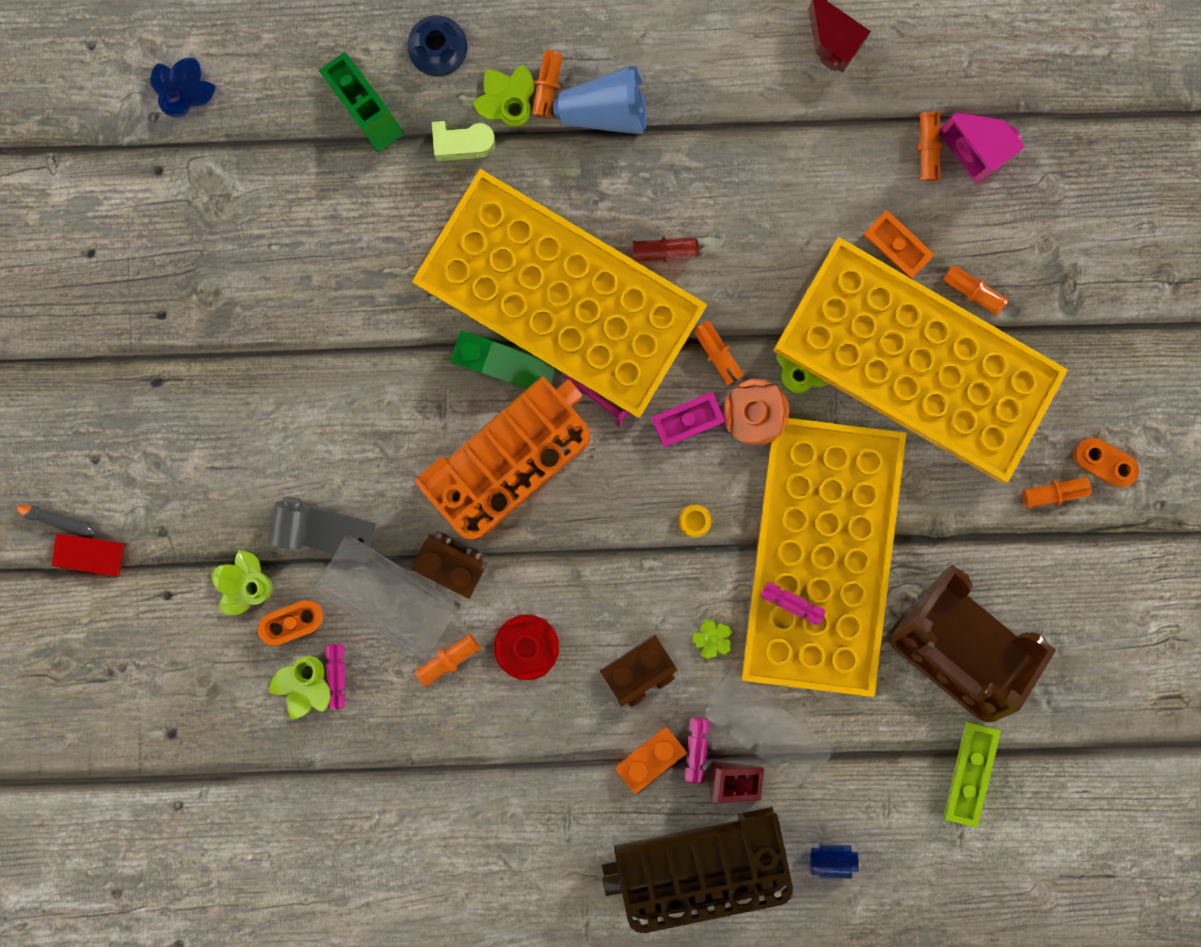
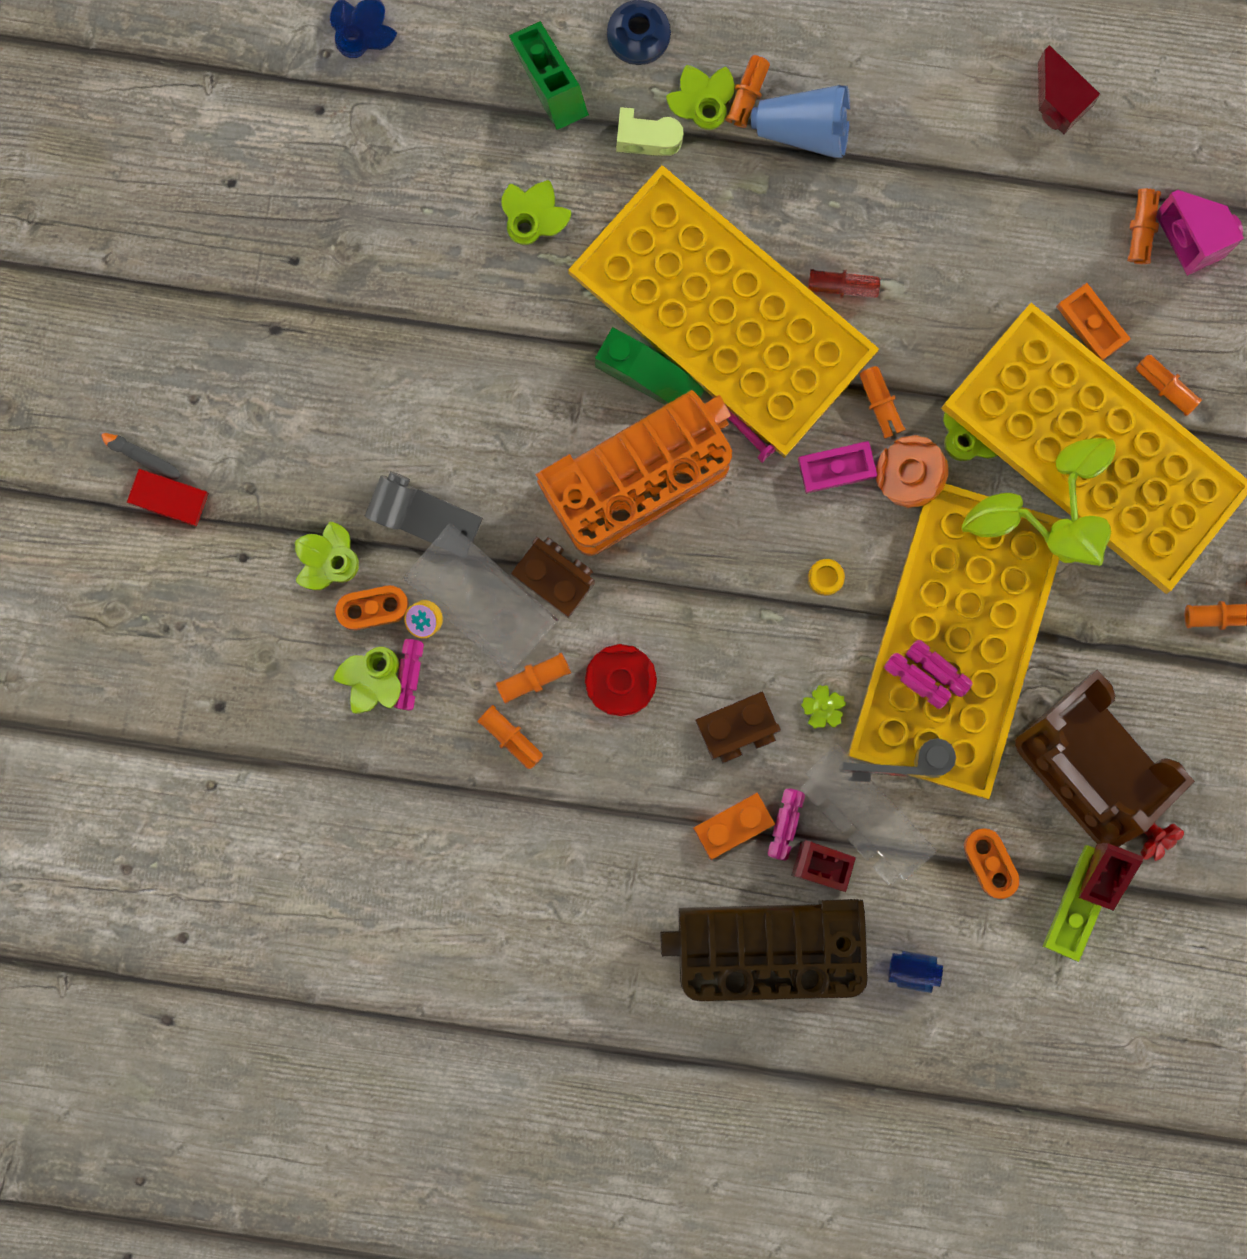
camera: 10 degrees right, 5 degrees down
none -> tile [404,600,443,638]
none -> orange axle [478,705,543,769]
none -> lime plate [501,180,572,245]
none -> dark grey door [840,738,956,782]
none -> dark pink axle [906,640,973,697]
none -> lime plant [962,438,1116,566]
none -> orange plate [964,828,1019,899]
none -> dark red slope [1079,843,1143,911]
none -> red plant [1140,823,1184,861]

